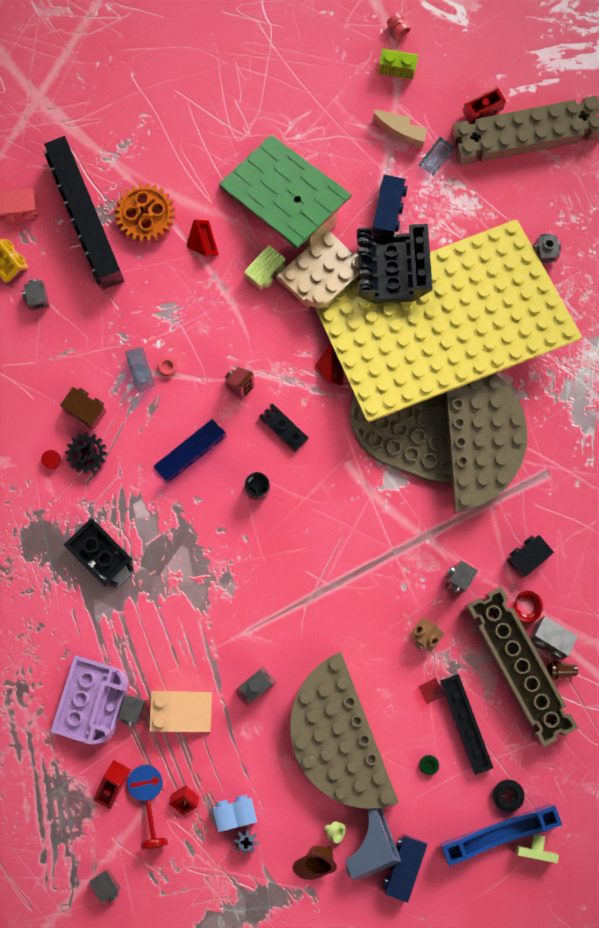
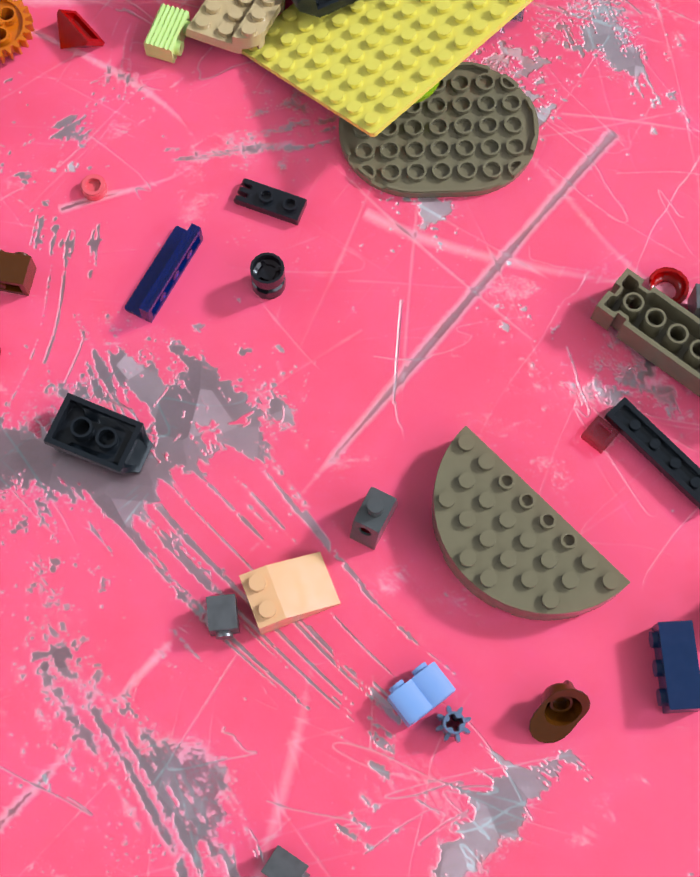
camera: 20 degrees left, 10 degrees down
lavender plate [51,655,128,744] -> none
black gear [65,432,108,475] -> none
red slope [93,760,131,809] -> none
clear light blue brick [125,347,156,392] -> none
piece [127,765,169,850] -> none
red slope [170,785,199,815] -> none
reddish brown slope [225,367,255,400] -> none
red slope [315,344,344,385] -> none
yellowish green tile [325,821,346,843] -> none
sand blue arch [345,808,401,880] -> none
medium nougat brick [409,617,445,652] -> none
dark green tile [419,755,439,775] -> none
dark tan brick [444,373,527,513] -> none
flat silver brick [444,560,478,594] -> none
black brick [507,535,554,578] -> none

